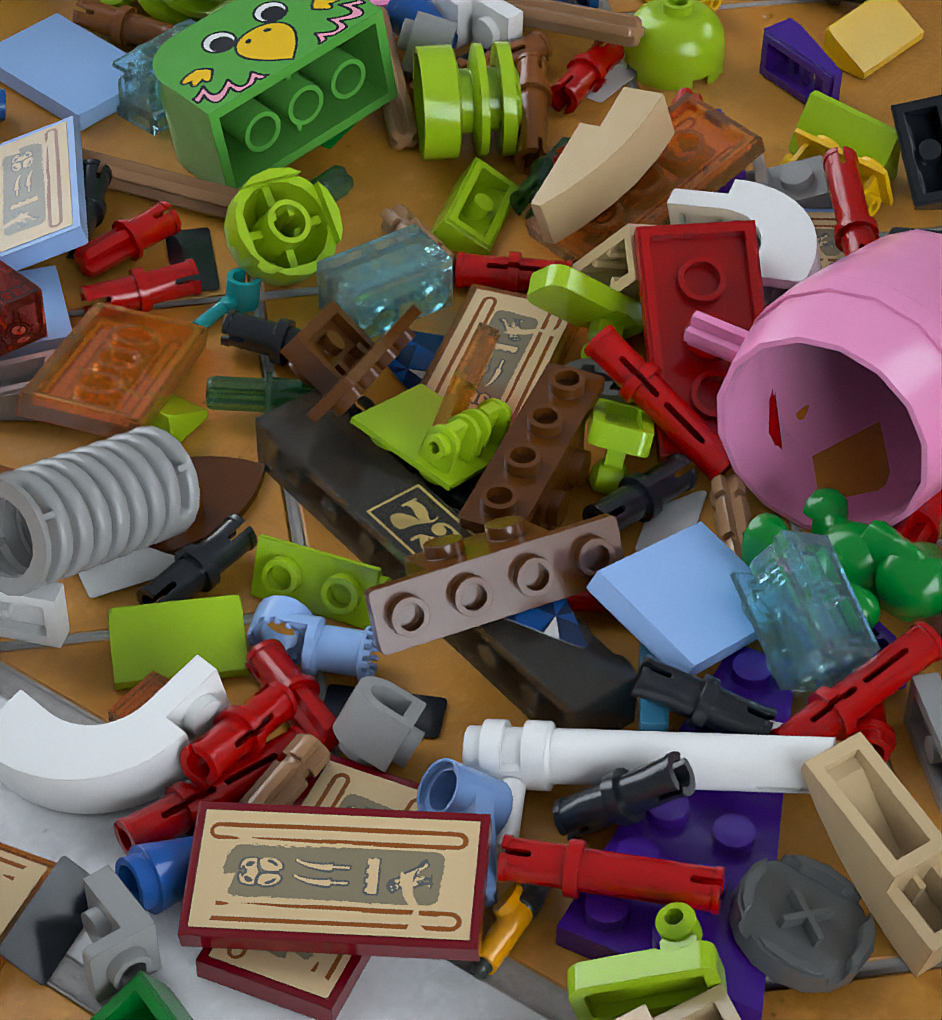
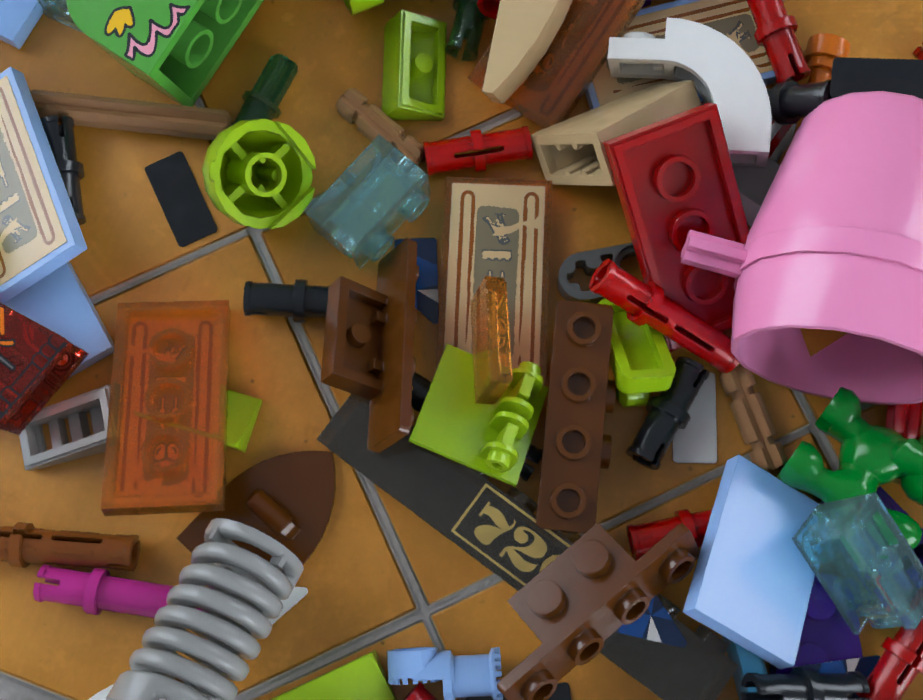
camera: 10 degrees left, 35 degrees up
red axle [74,200,181,278] -> none
red pin [79,258,202,322] -> none
black pin [136,514,258,605] -> none
teal hand [191,268,261,334] -> none
clear green axle [206,371,325,420] -> none
lime hinge [250,534,391,629] -> none
lime piece [527,264,643,359] -> none

